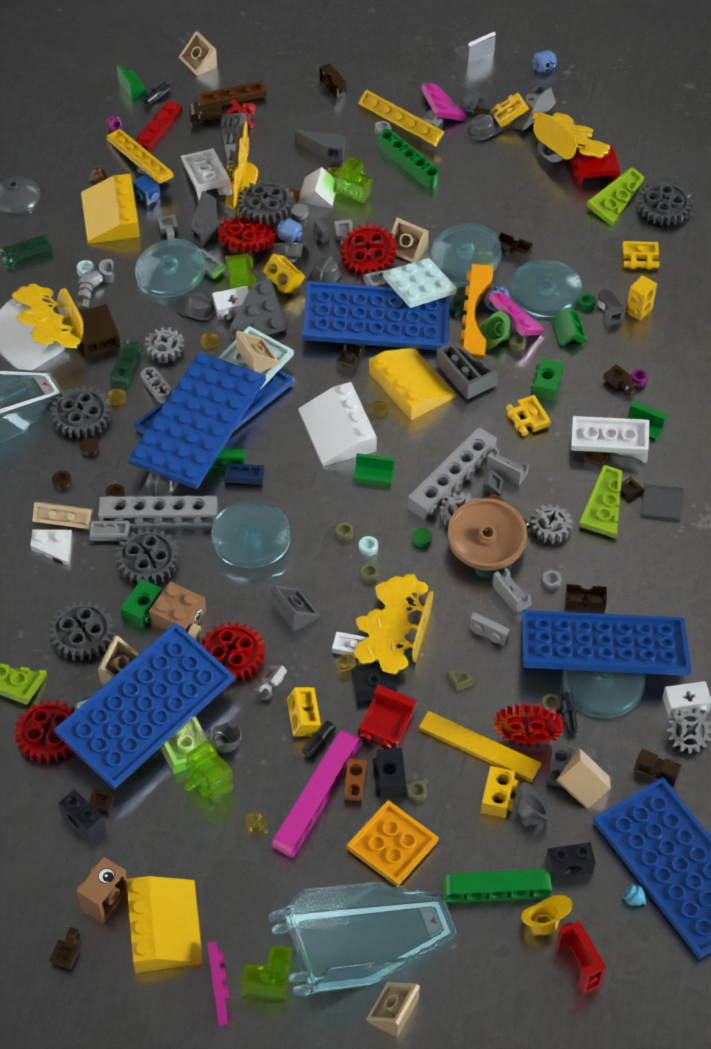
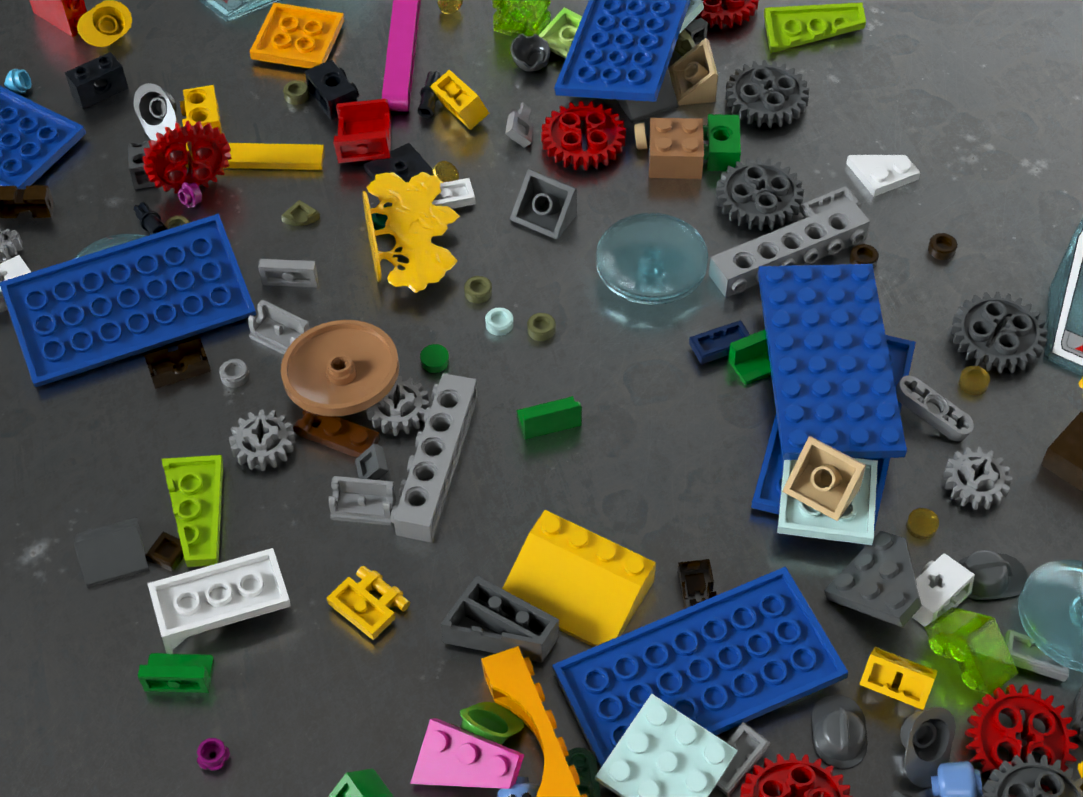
camera: 155 degrees right, 0 degrees up
tan plate [32,501,93,529] -> none
dark brown tile [79,438,99,457] -> none
clear green plate [109,340,144,386] -> none
white slope [298,382,377,466] -> none
dark orange leg [344,759,367,802] -> none
clear yellow tile [370,401,388,419] -> none
green beam [442,869,552,902] -> none
green brick [530,358,564,402] -> none
tan slope [556,748,611,809] -> none
dark brown plate [603,365,636,395] -> none

